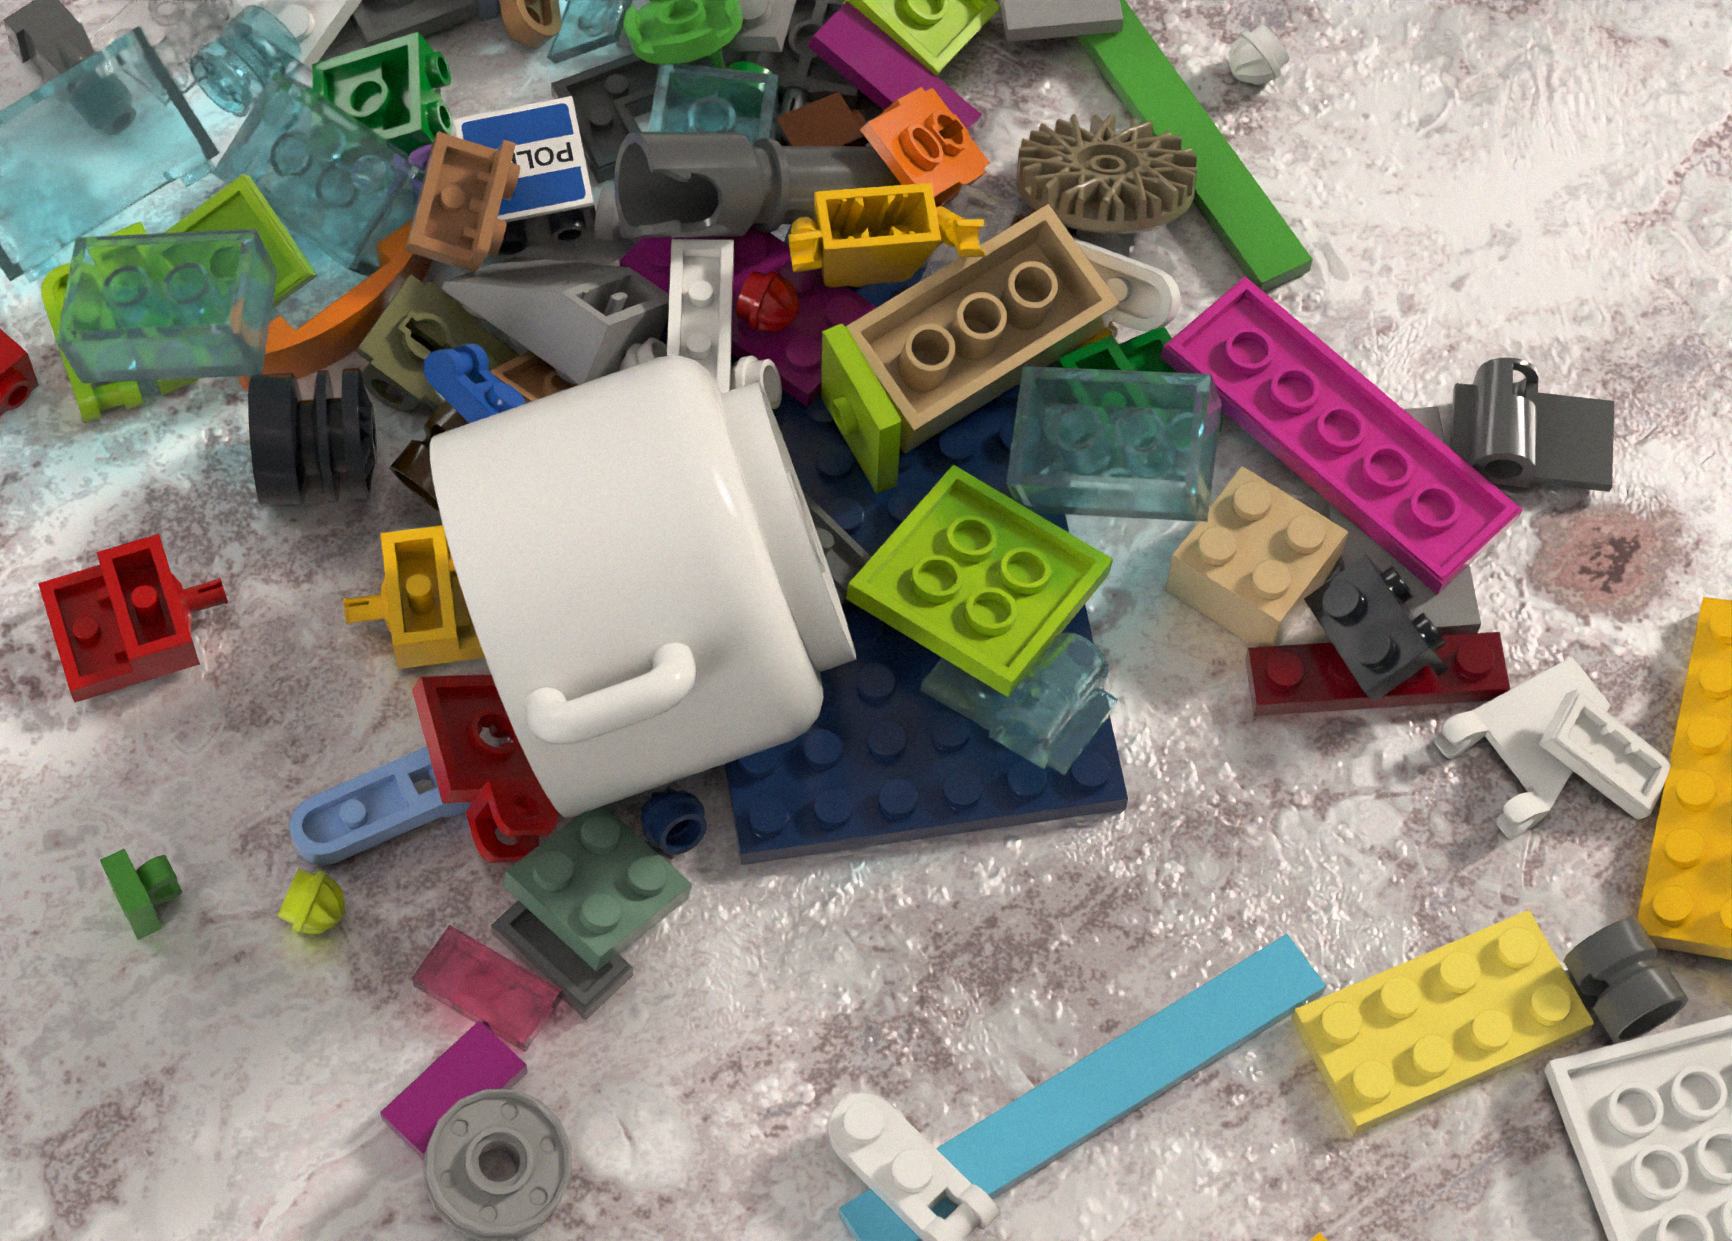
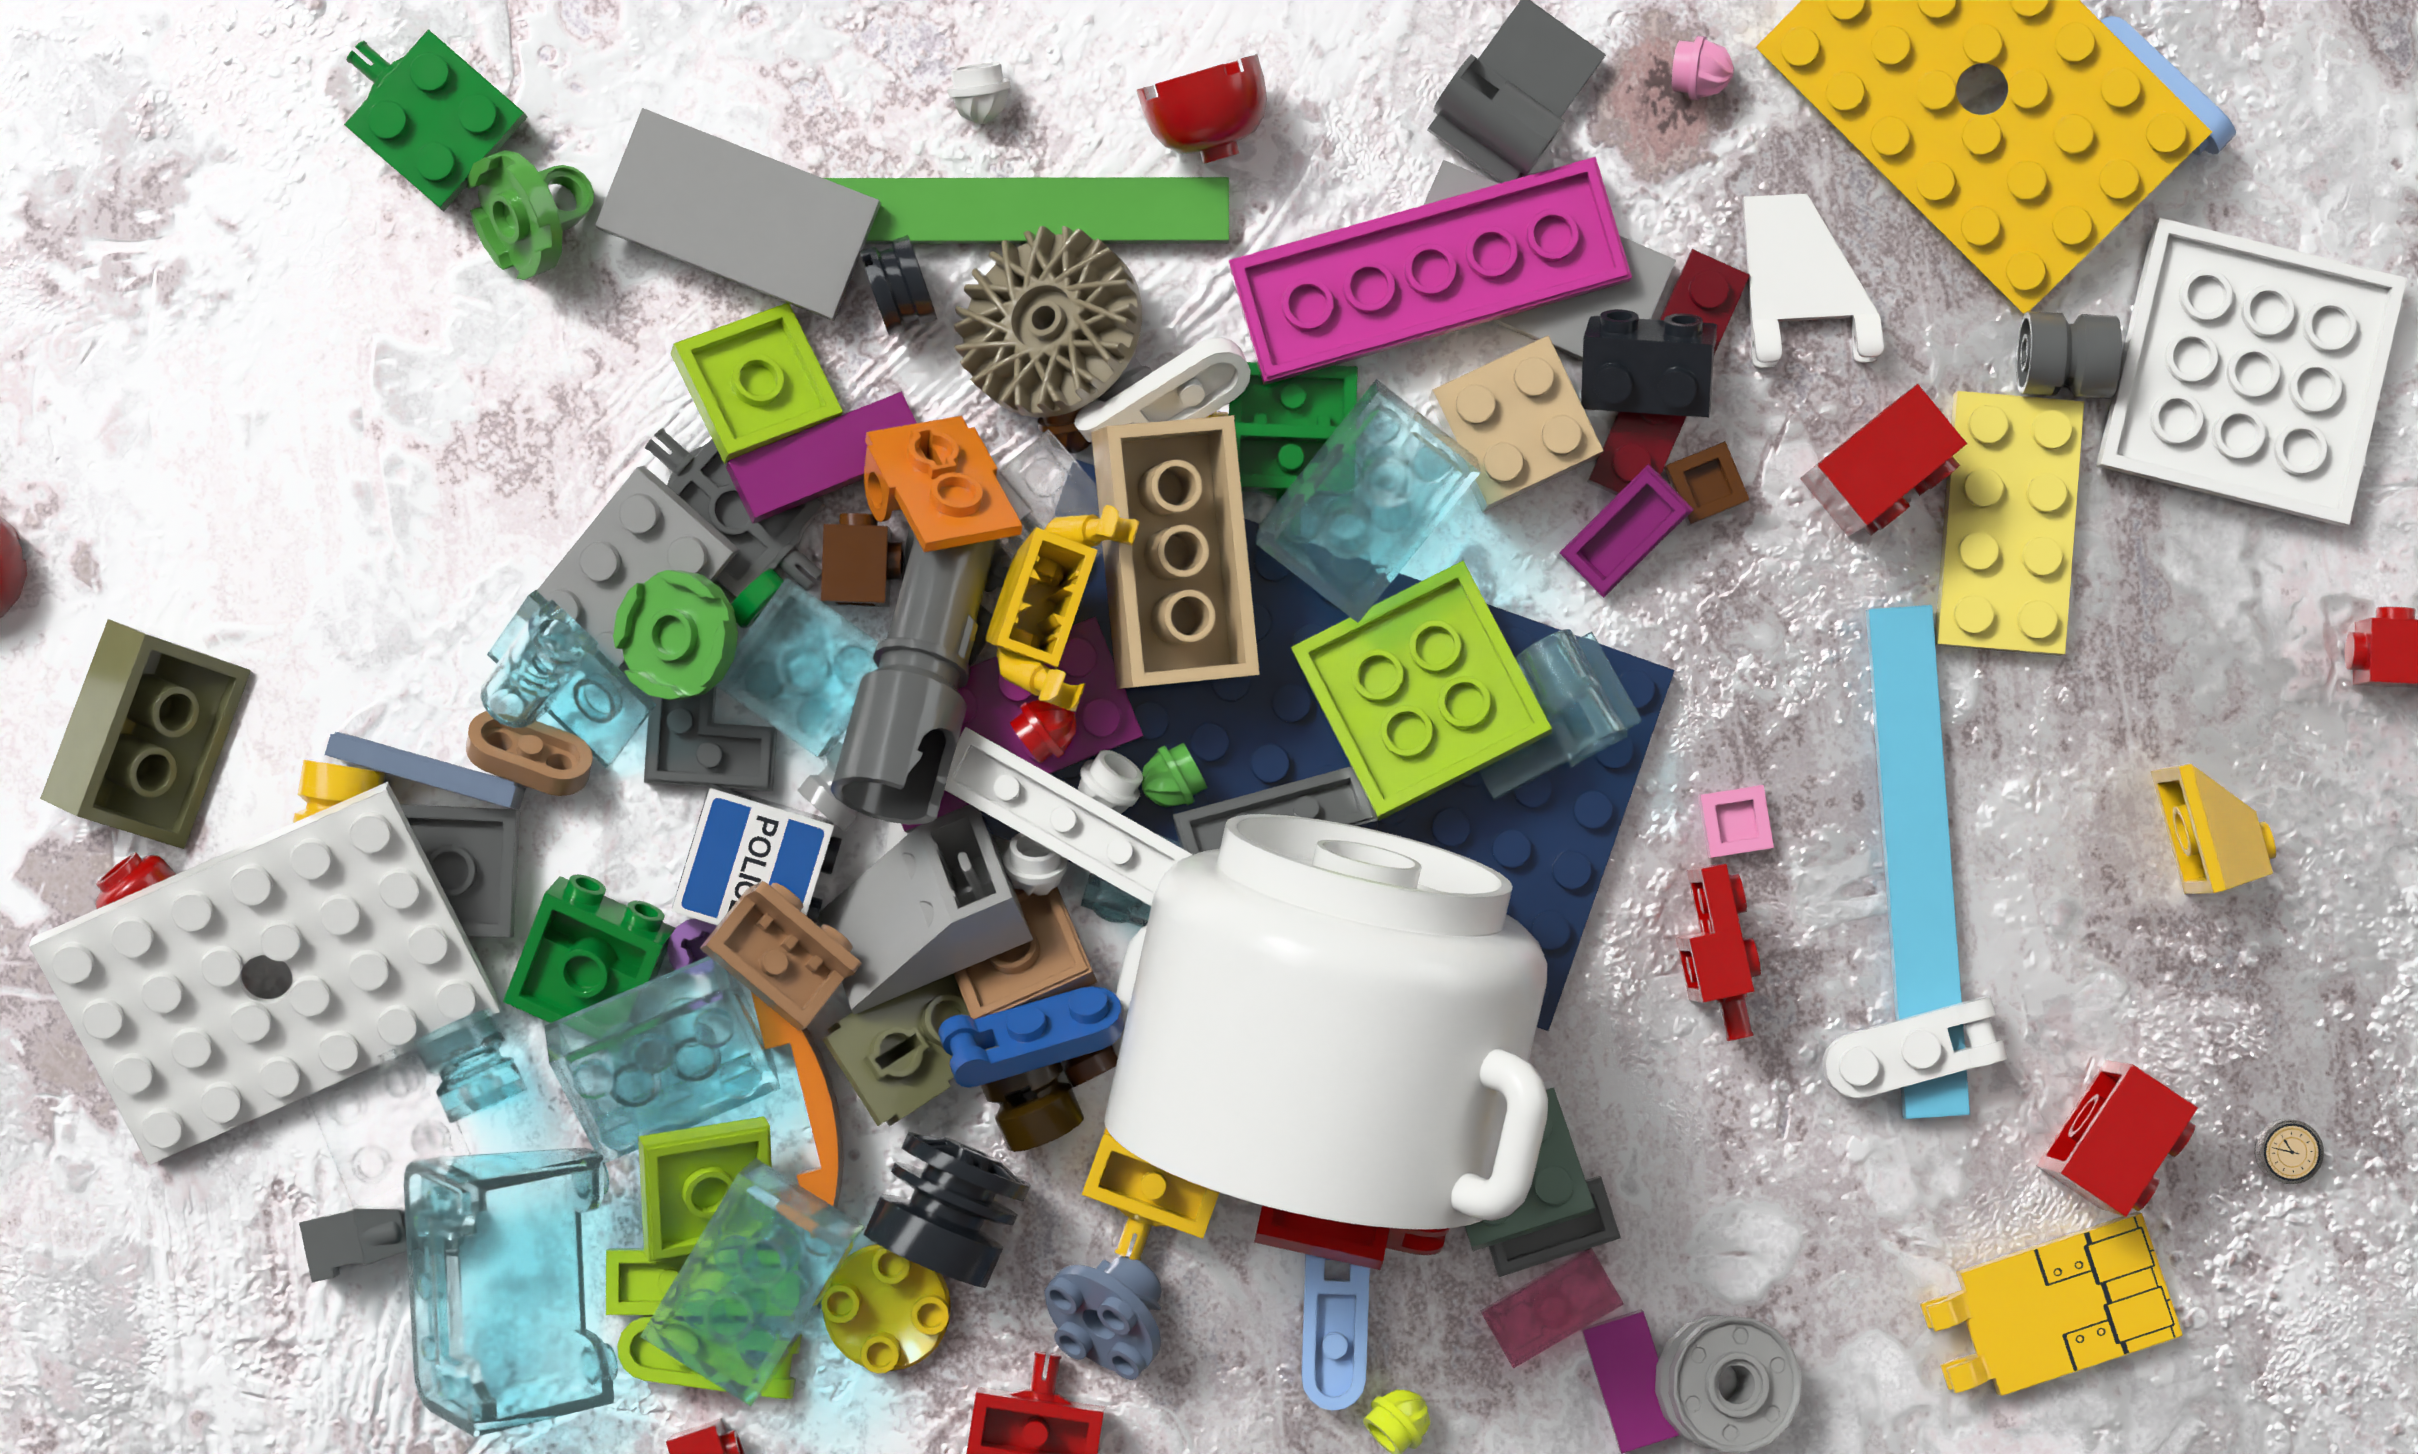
camera: 60 degrees left, 25 degrees up
lime plate [821,323,901,494] -> none
white plate [1539,689,1672,820] -> none
none -> yellow dish [821,1244,951,1374]
none -> black wheel [860,235,938,336]
none -> sand blue plate [1044,1256,1162,1380]
none -> red cylinder [1136,54,1267,164]
none -> bright green plate [1142,743,1207,808]
none -> magenta tile [1559,464,1694,598]
none -> reddish brown plate [1664,441,1750,526]
none -> bright pink plate [1672,36,1734,100]
none -> red plate [1675,864,1761,1041]
none -> bright pink tile [1698,785,1774,858]
none -> red brick [1800,384,1967,537]

